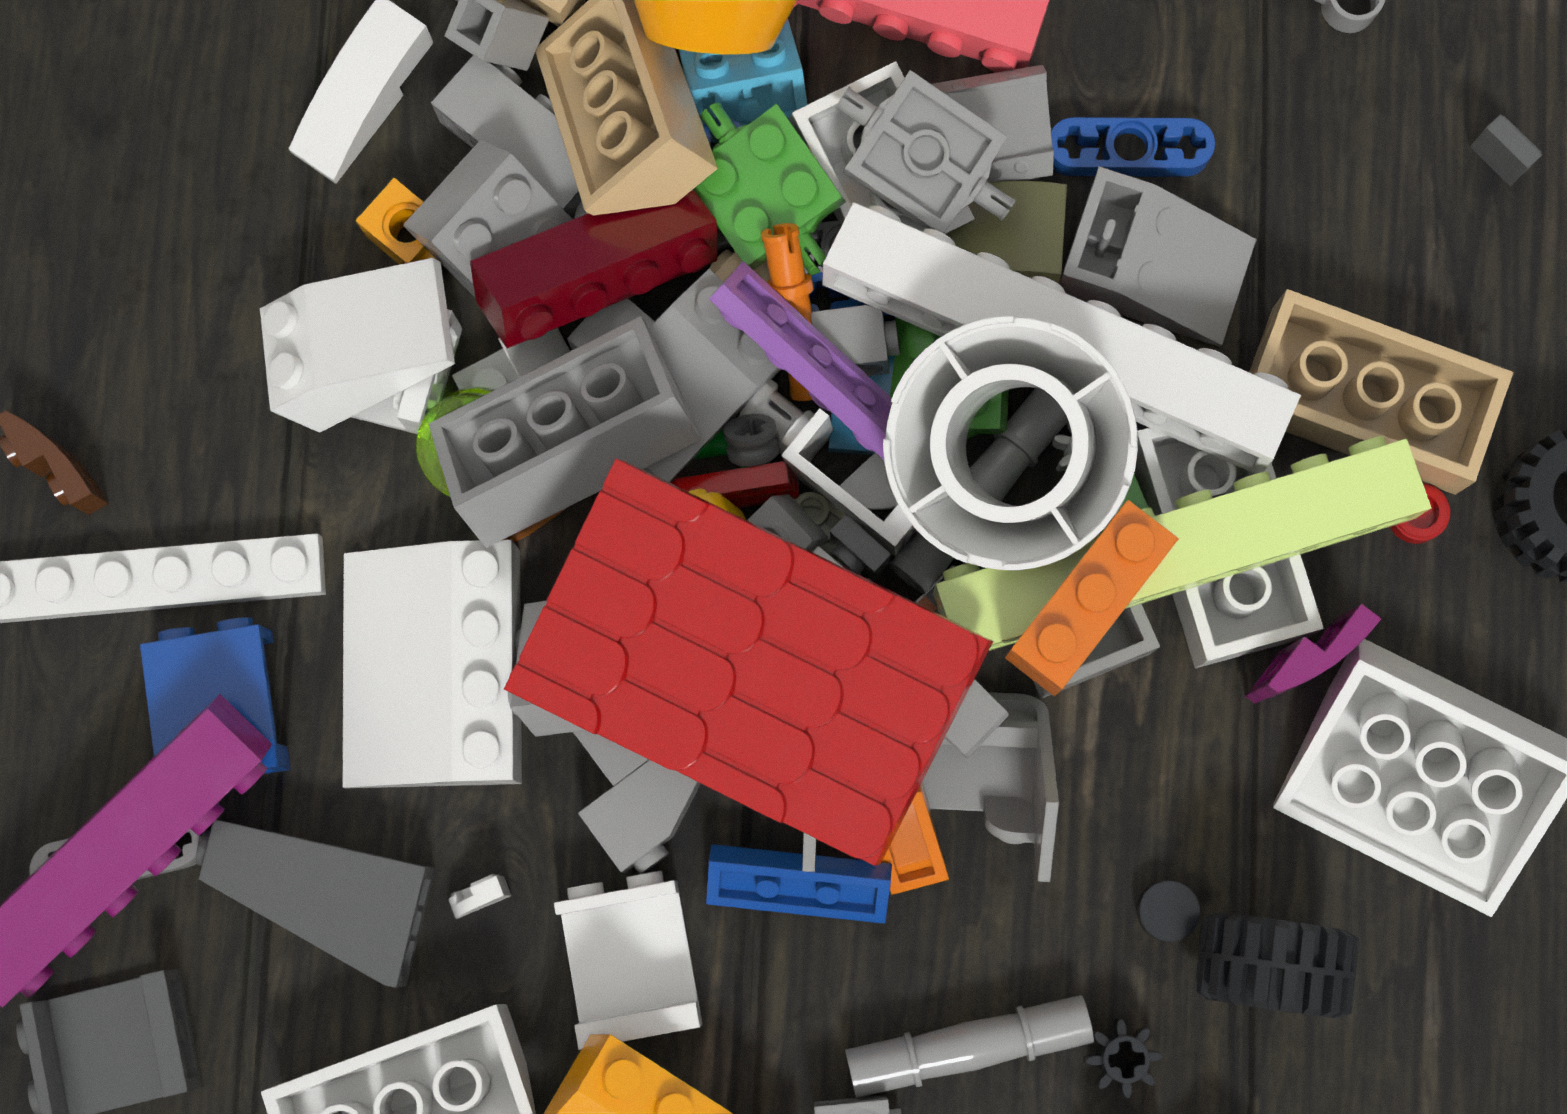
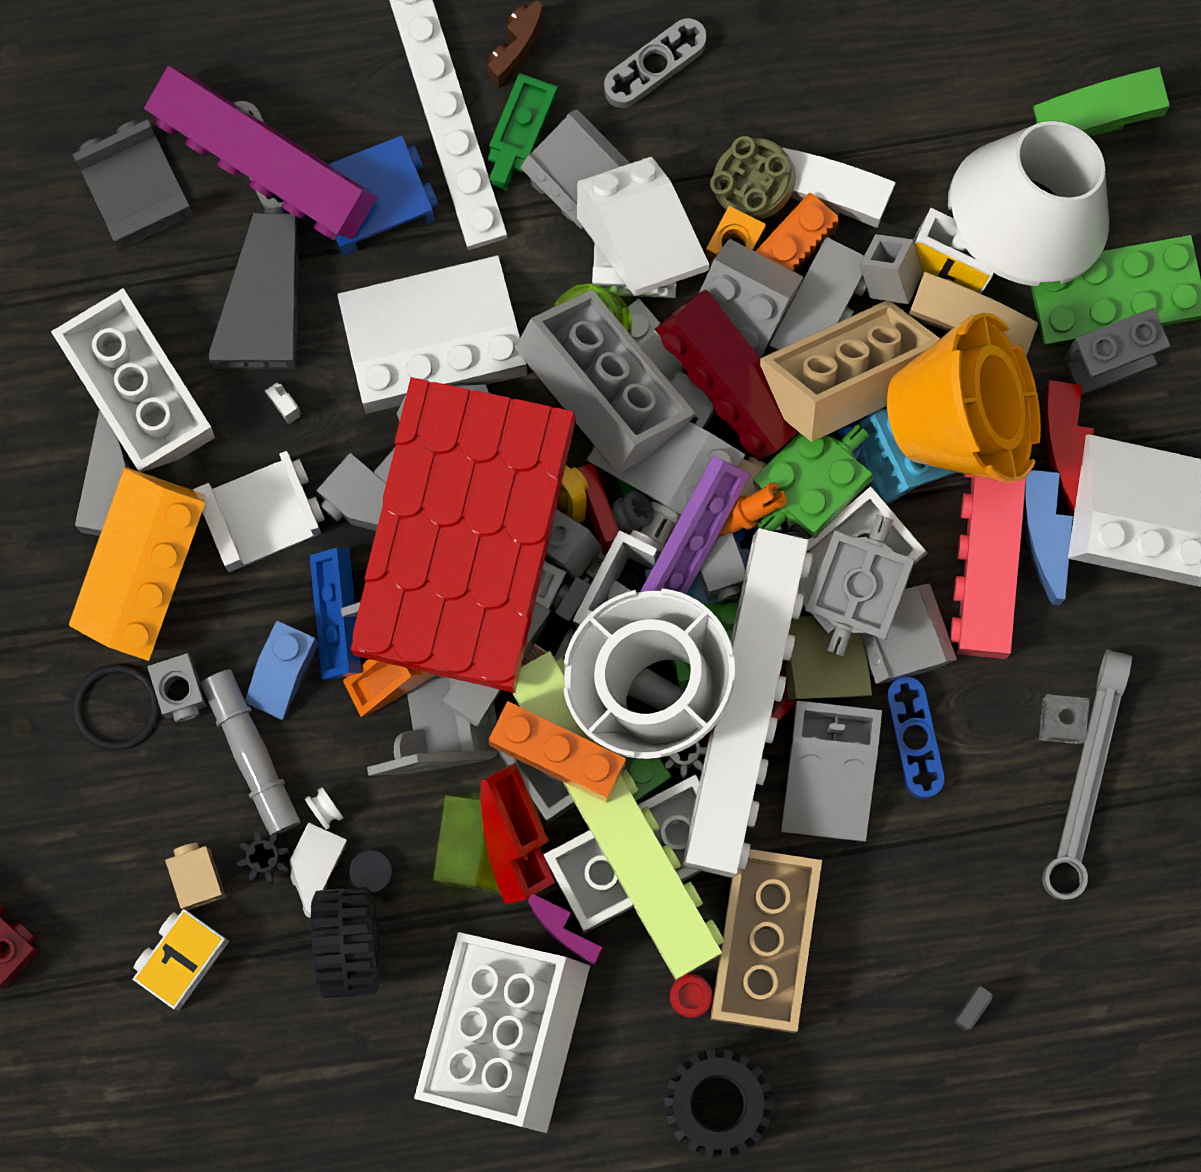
camera: 75 degrees right, 0 degrees up
none -> medium blue slope [245,621,318,720]
none -> white slope [289,823,347,918]
none -> white bush [305,787,343,830]
none -> clear neon green slope [433,795,500,892]
none -> red slope [480,763,555,904]
none -> green hinge [488,73,559,191]
none -> light grey slope [520,109,630,229]
none -> light grey beam [604,18,706,108]
none -> olive tile [710,136,796,220]
none -> orange brick [755,192,838,273]

